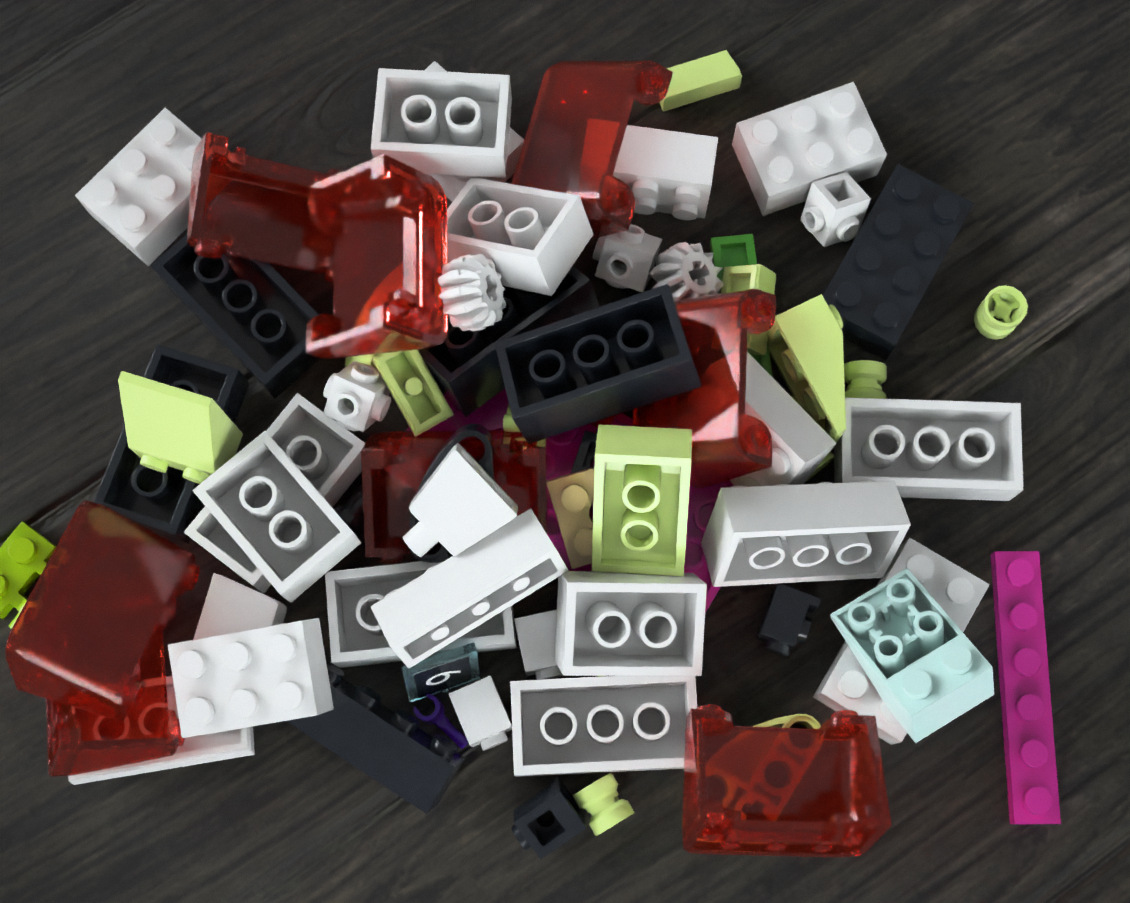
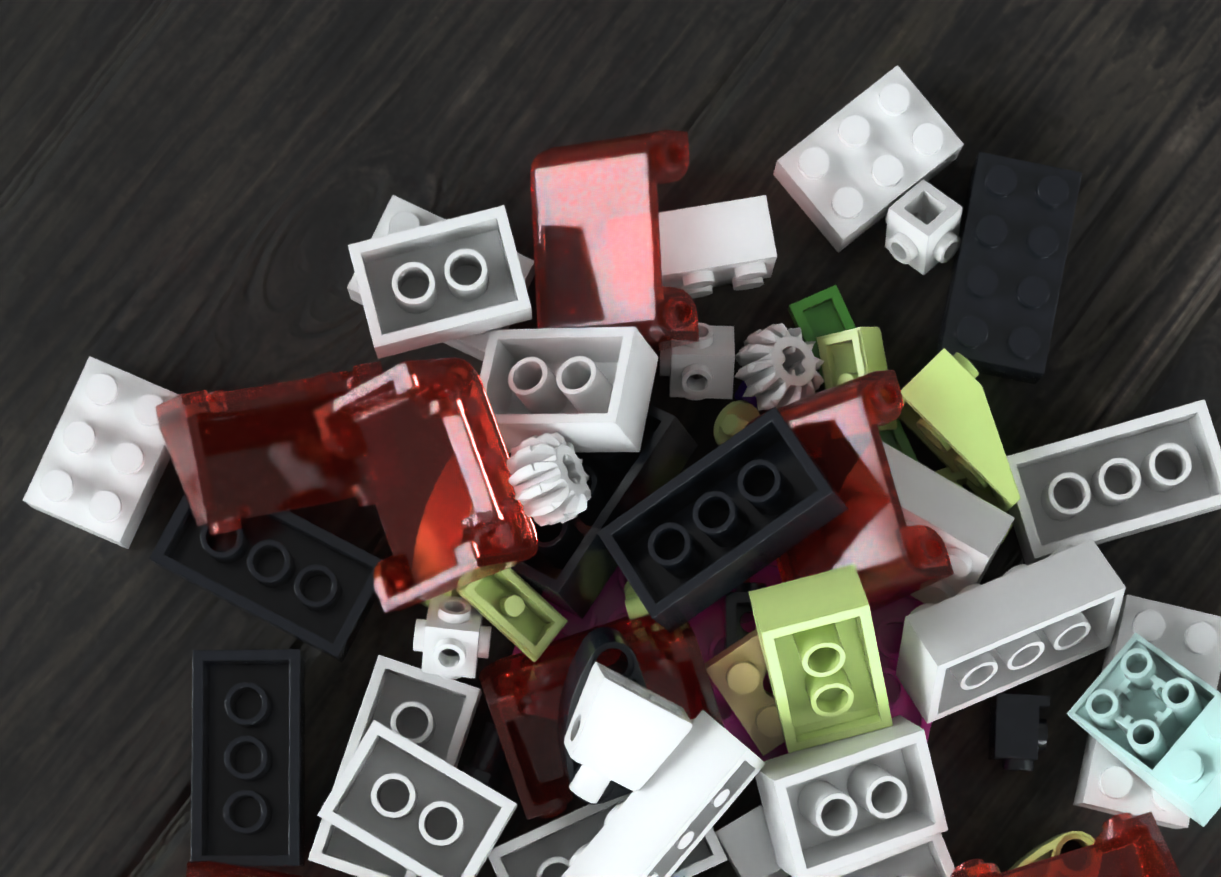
camera: 25 degrees left, 5 degrees up
yellowish green slope [118,371,243,484] -> none
yellowish green slope [650,50,742,112] -> none
yellowish green wheel [844,360,887,399] -> none
yellowish green wheel [974,285,1028,340] -> none

